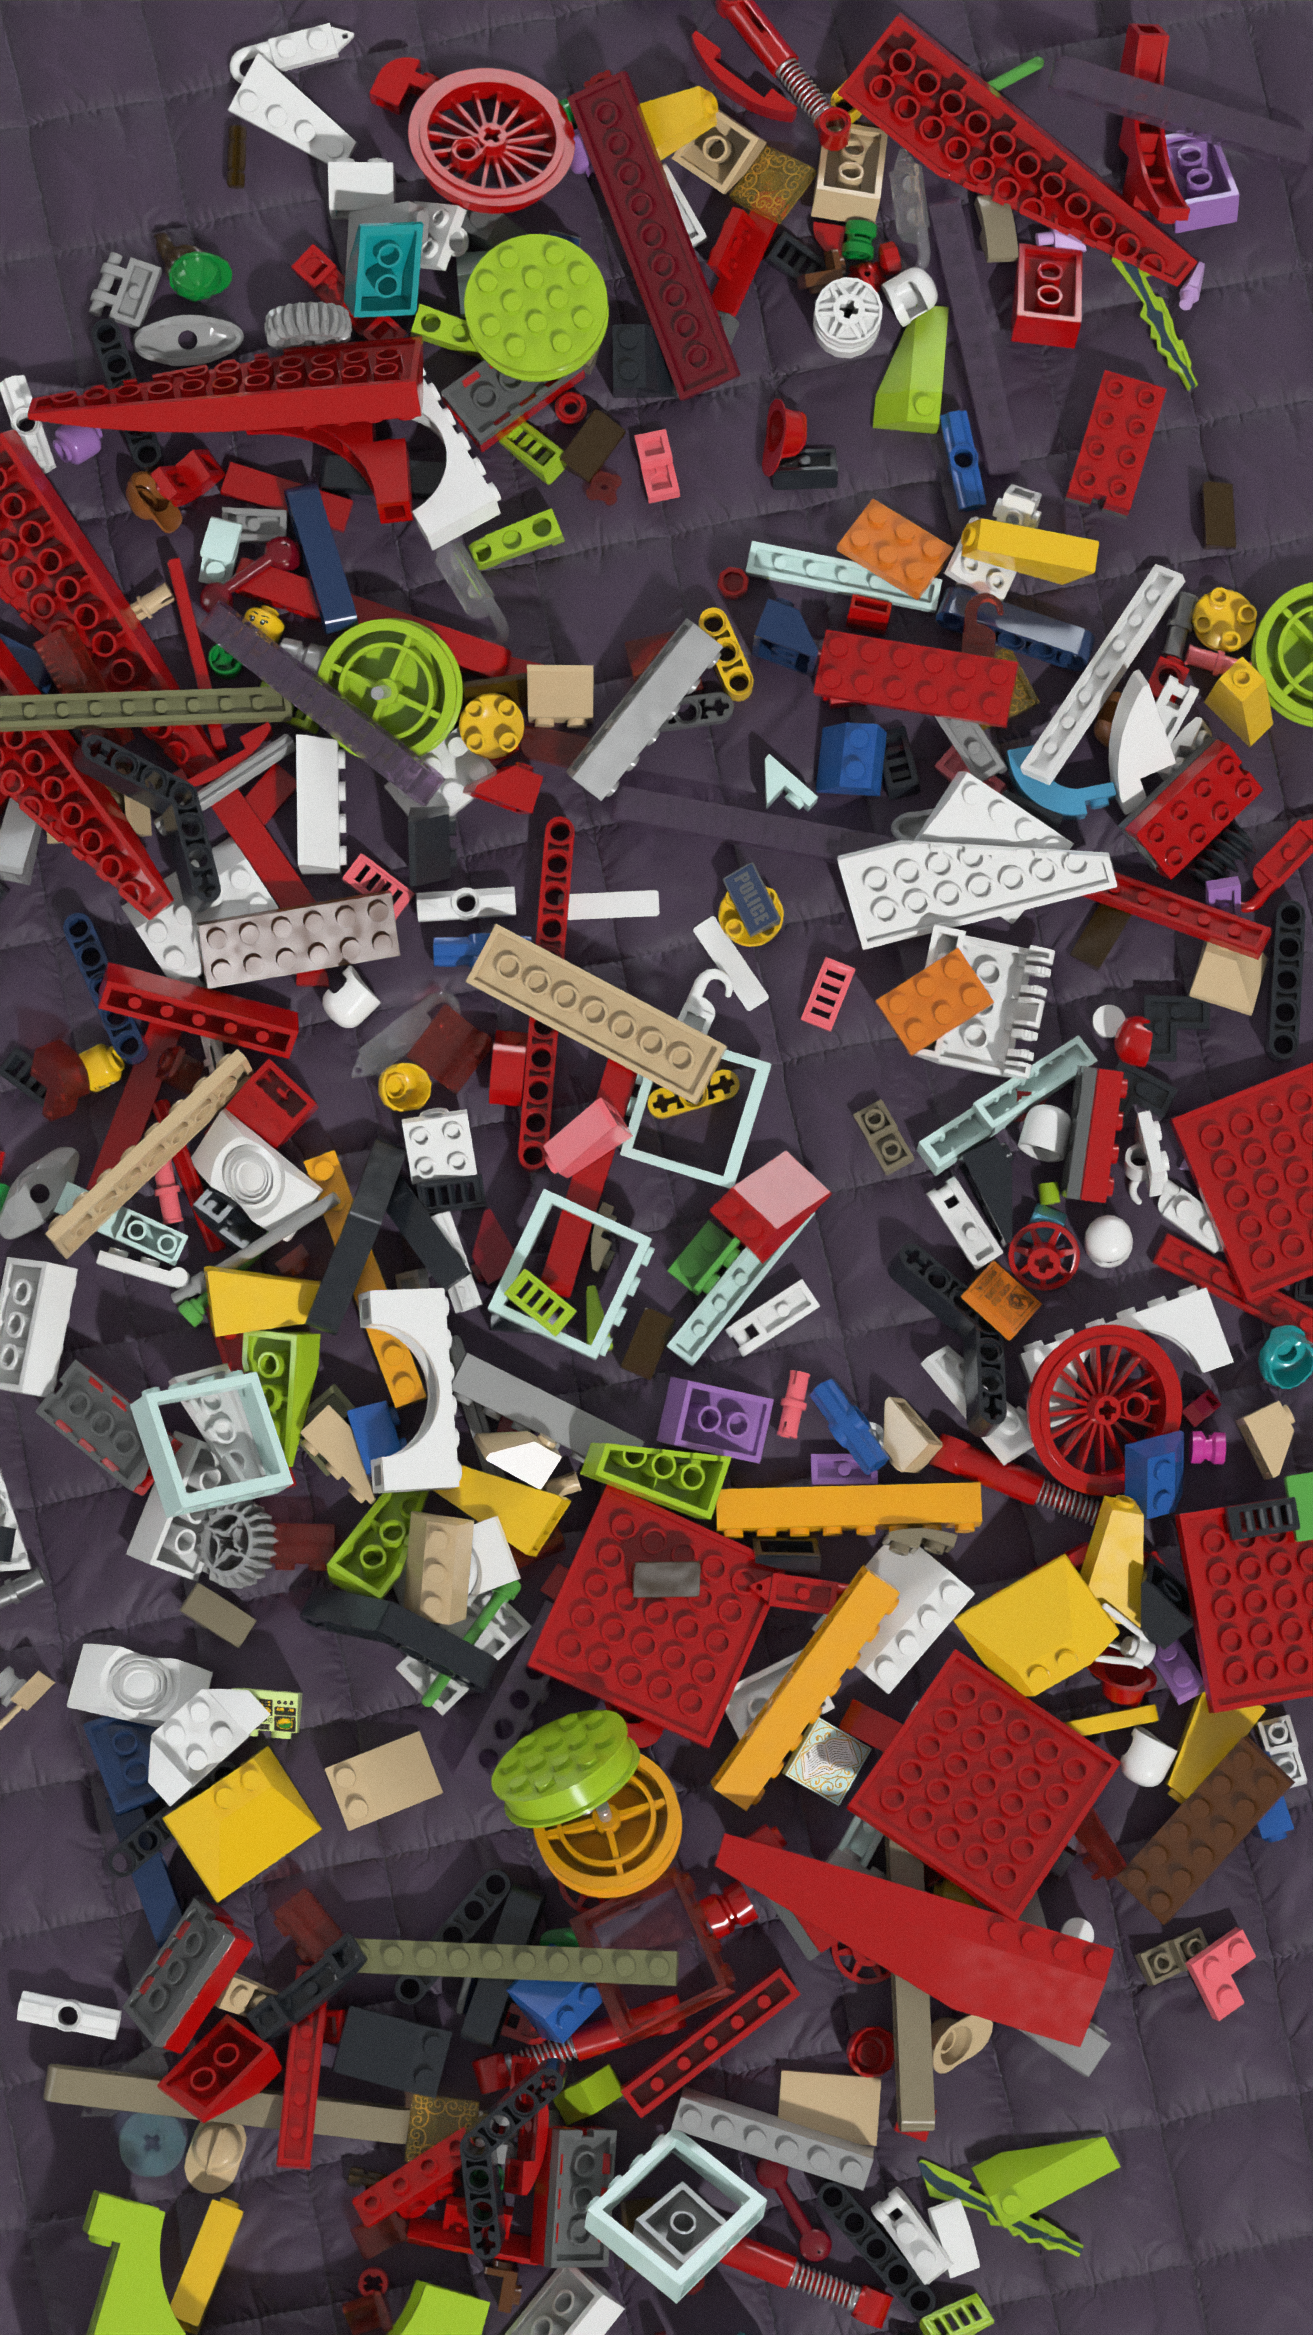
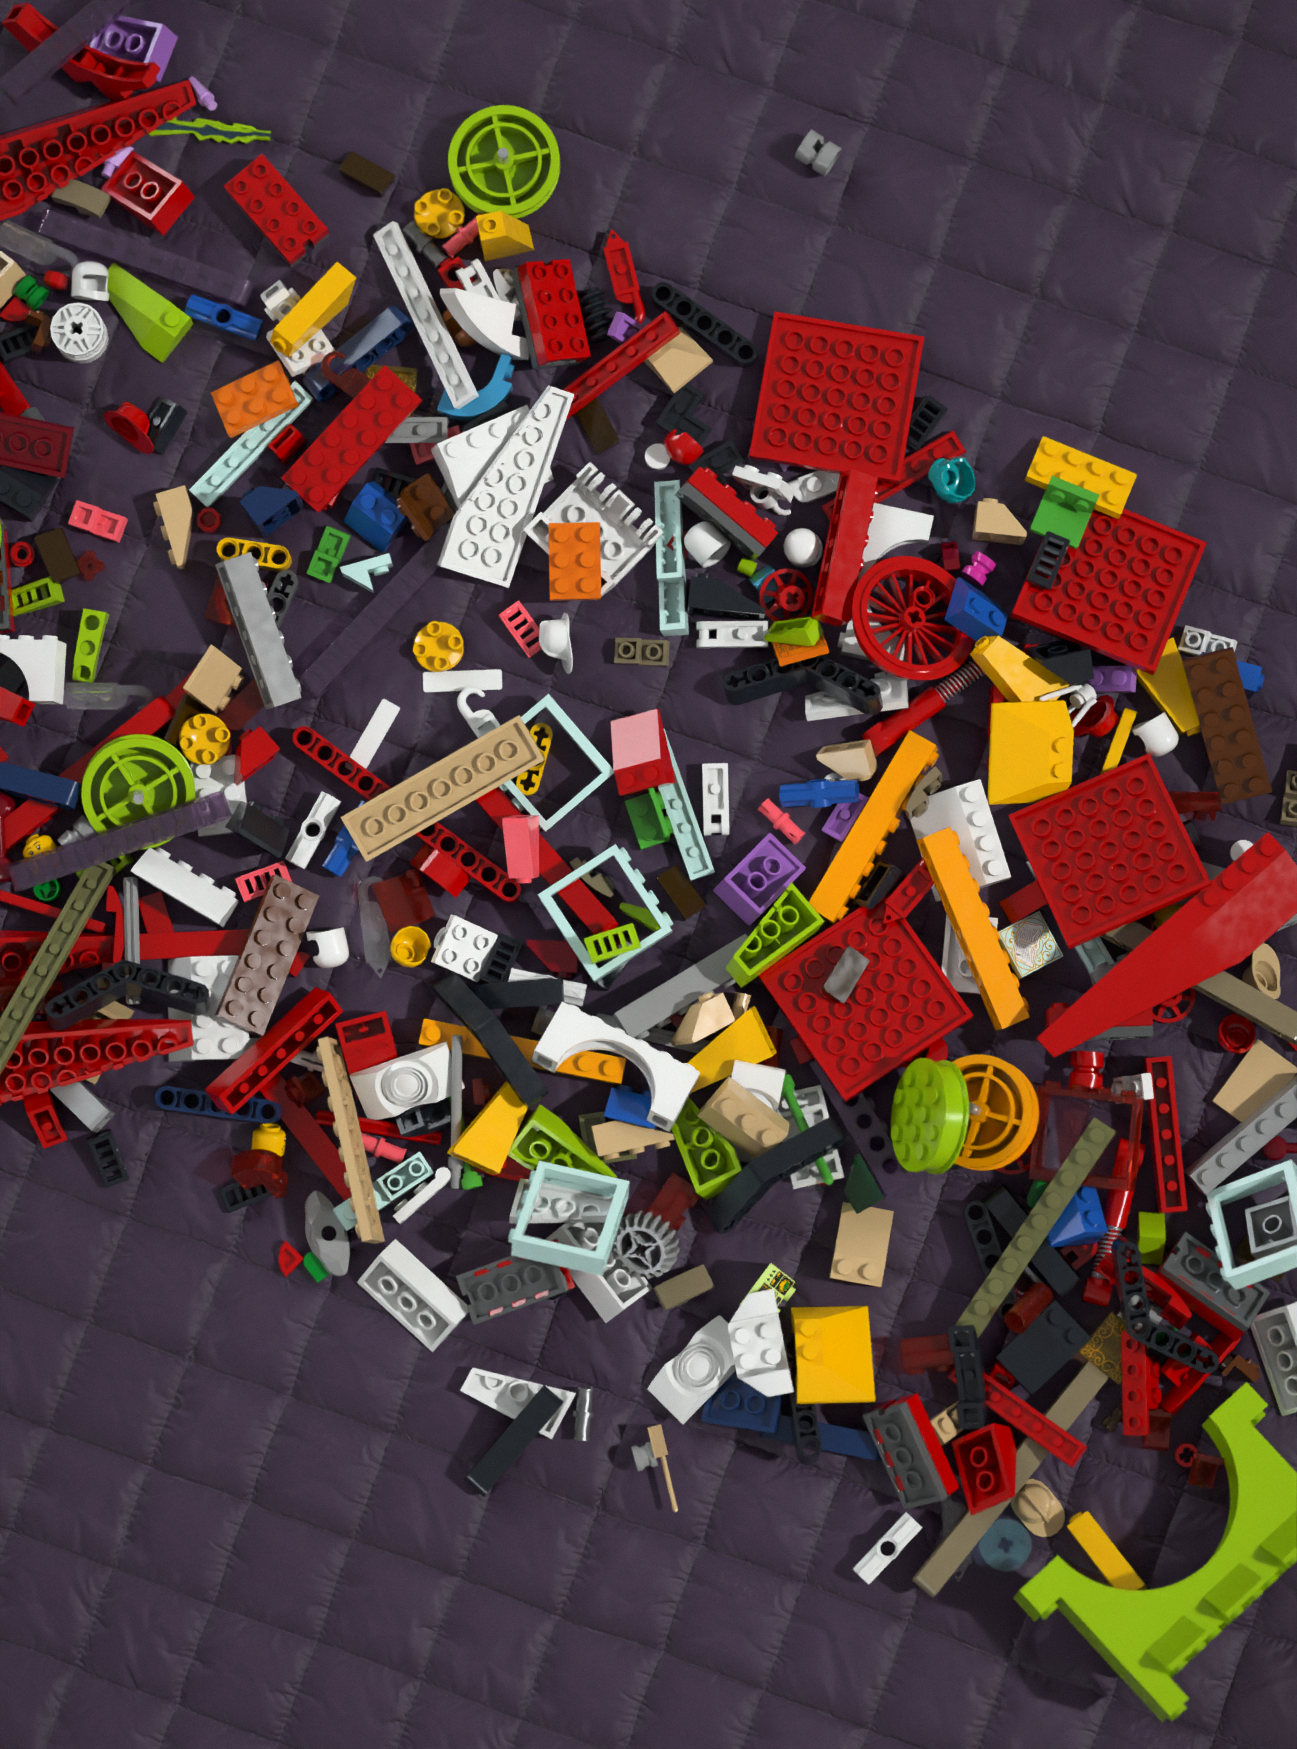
camera: 50 degrees left, 0 degrees up
slope [722,862,781,938] -> none
red animal [847,261,887,293] -> none
none -> tan slope [153,485,195,570]
none -> bright green slope [306,525,351,583]
none -> reddish brown bracket [396,472,456,541]
none -> white piece [539,613,573,674]
none -> lime slope [764,617,823,646]
none -> red brick [811,469,878,627]
none -> clear green slope [843,1153,885,1214]
none -> clear red pin [1004,1282,1053,1333]
none -> white slope [1111,1073,1154,1104]

